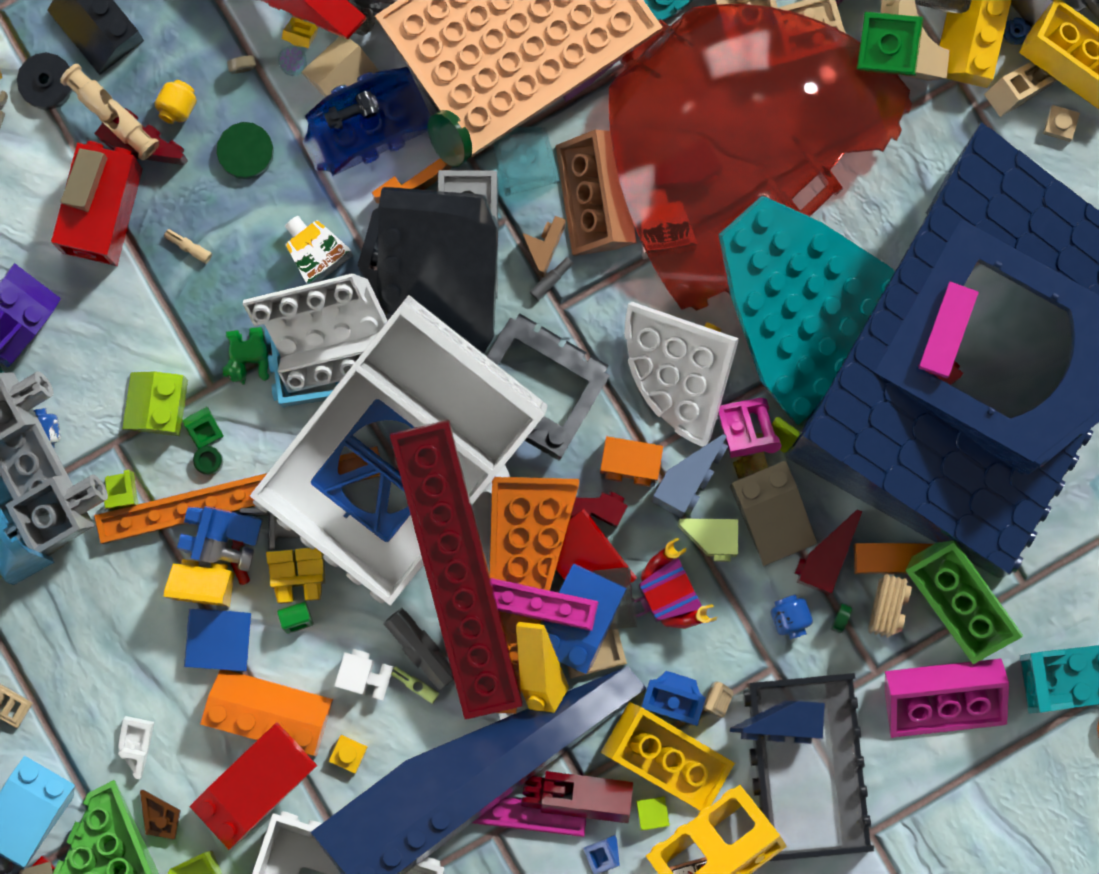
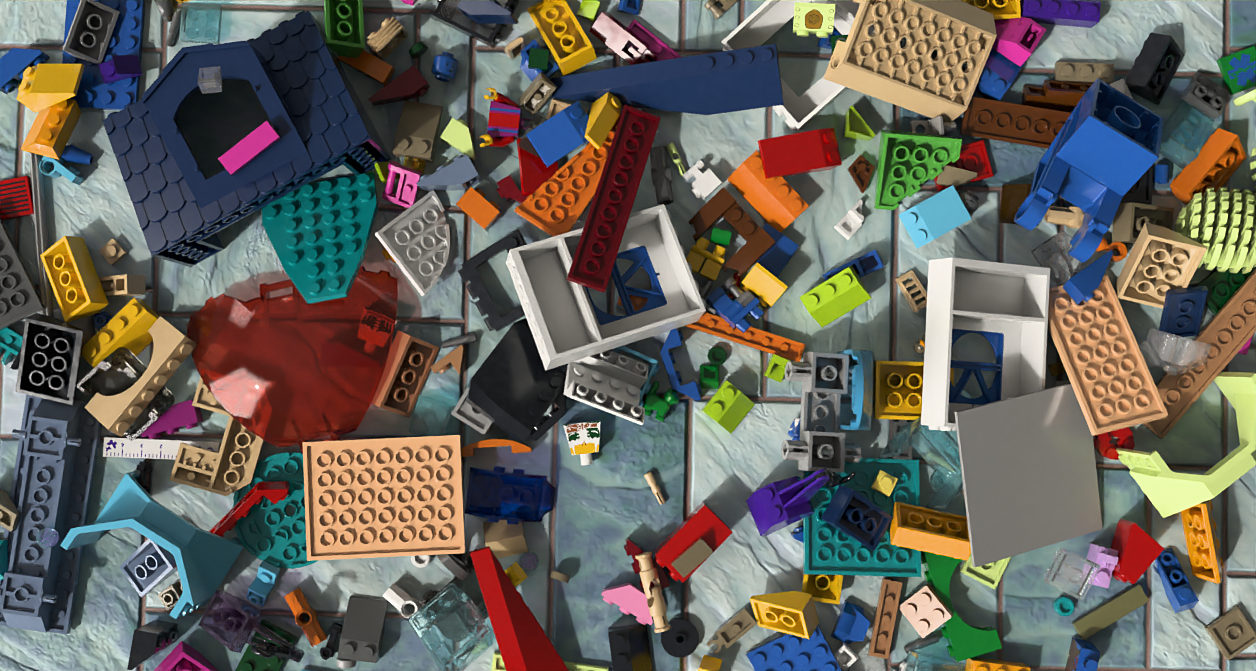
camera: 150 degrees left, 5 degrees up
yellow head [154,80,197,124] -> none
dark green tile [216,122,274,179] -> none
black bar [324,91,379,130] -> none
yellow plate [329,735,368,774] -> none
dark green tile [428,110,472,167] -> none
dark pink tile [490,578,599,631] -> none
green tile [857,12,923,76] -> none
none -> clear slope [198,66,222,94]
none -> dark tan slope [518,72,557,115]
none -> dark green tile [528,48,549,71]
none -> bright pink slope [601,582,653,625]
none -> blue slope [660,328,703,401]
none -> reddish brown wedge [689,187,776,277]
none -> lime slope [799,265,872,328]
none -> blue slope [823,249,885,281]

